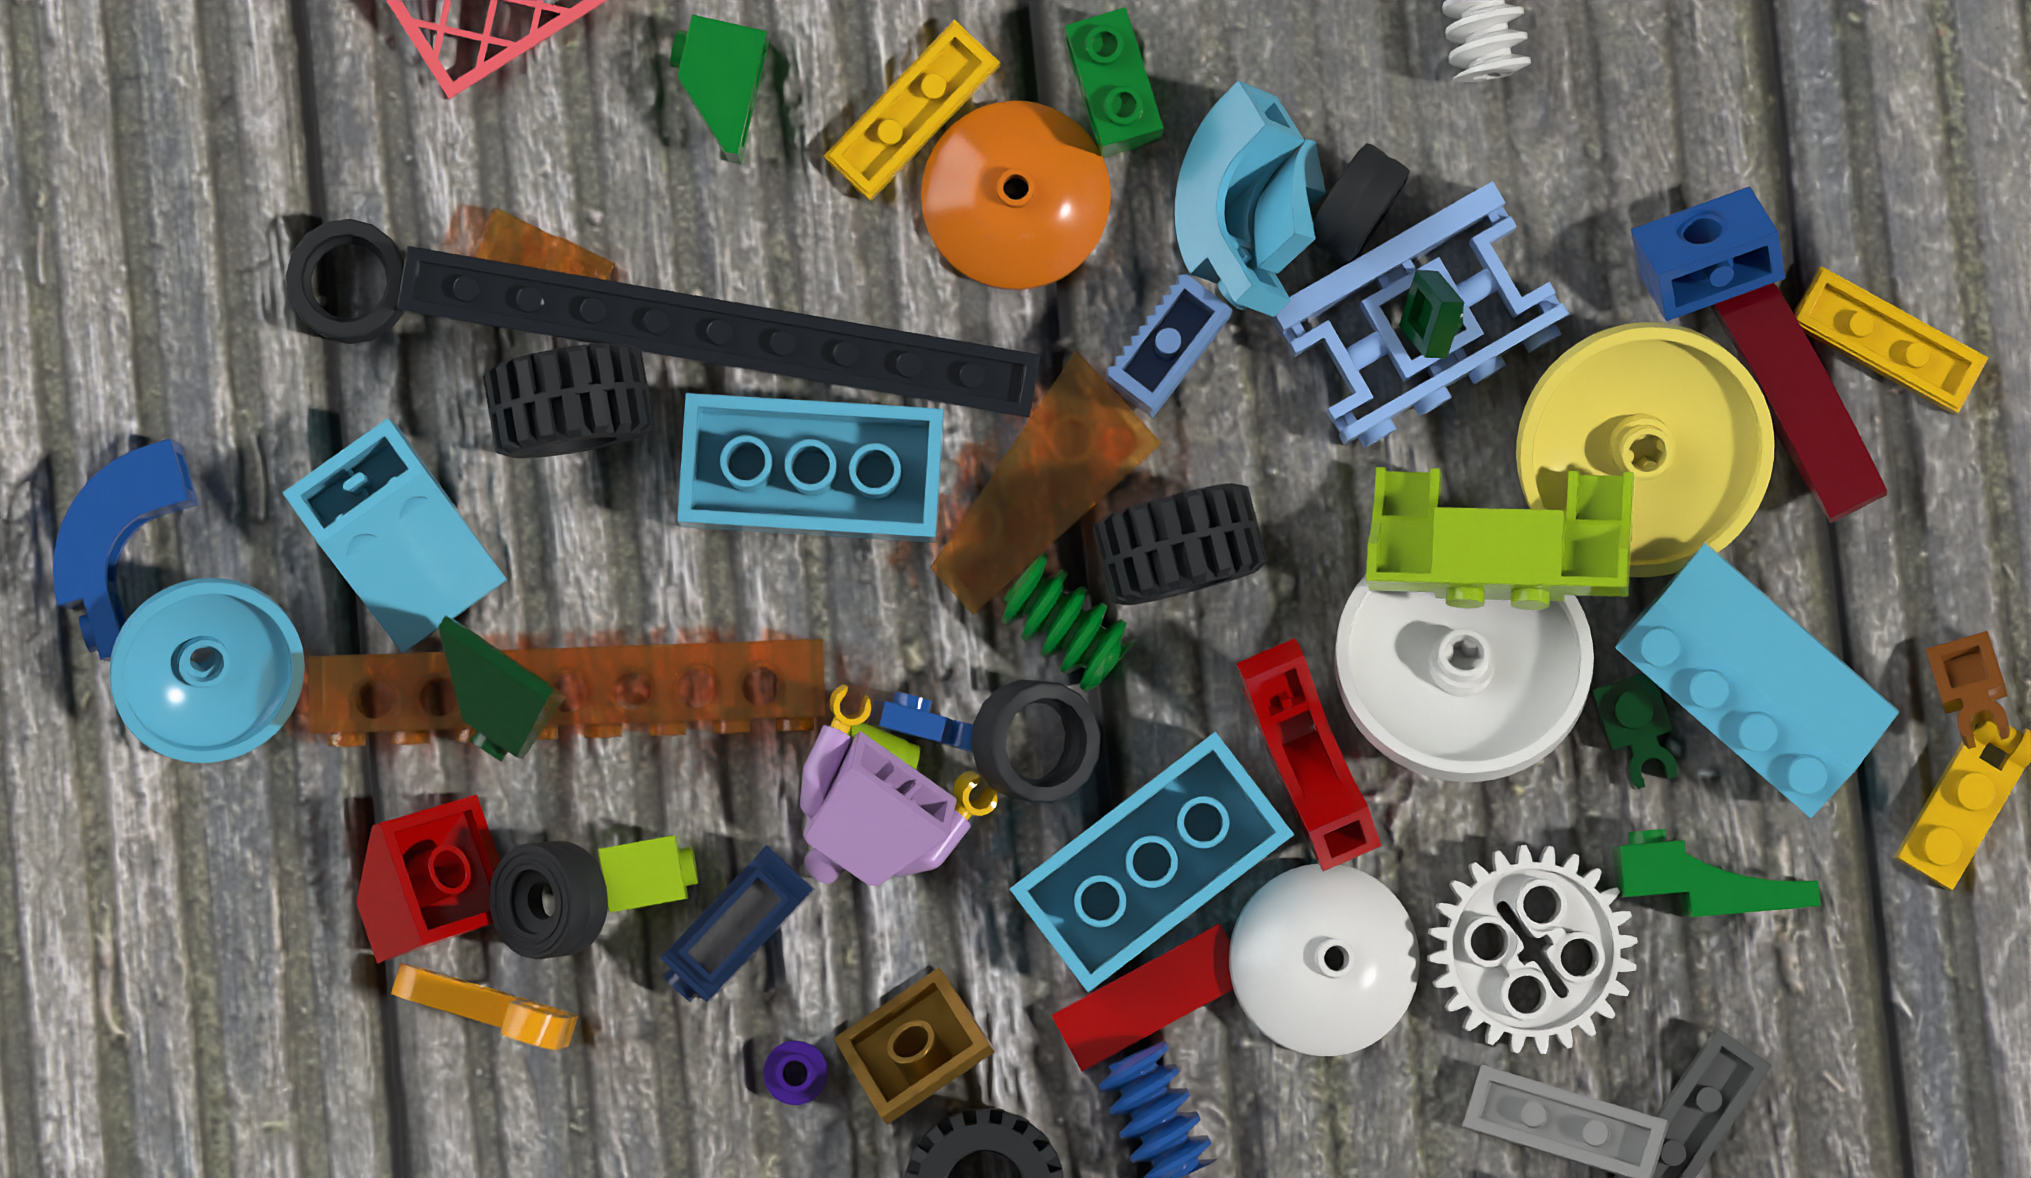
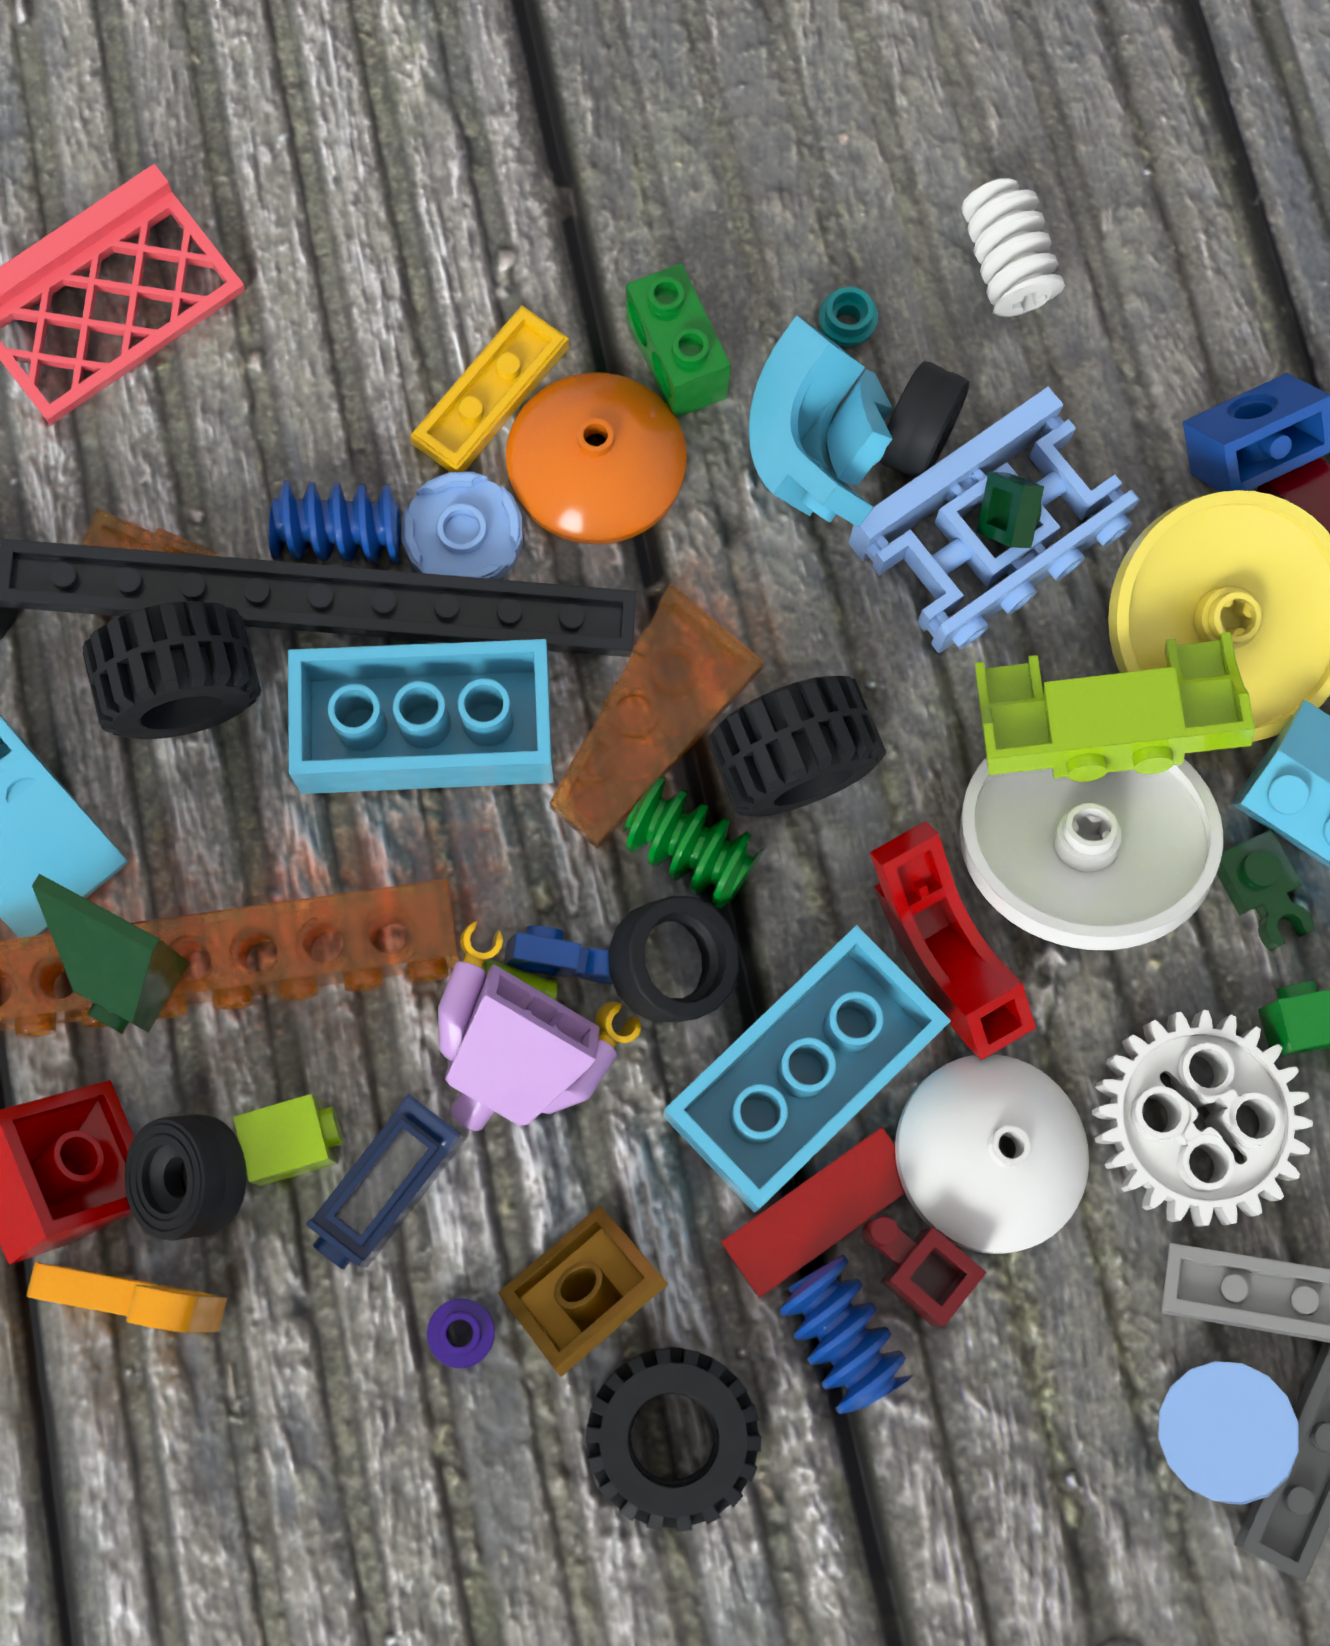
camera: 10 degrees left, 10 degrees down
green slope [670,14,770,164] -> none
medium blue brick [1106,274,1232,418] -> none
none -> blue piece [269,480,401,564]
none -> light blue tile [401,472,523,580]
none -> teal plate [818,287,878,347]
none -> dark red brick [862,1217,987,1327]

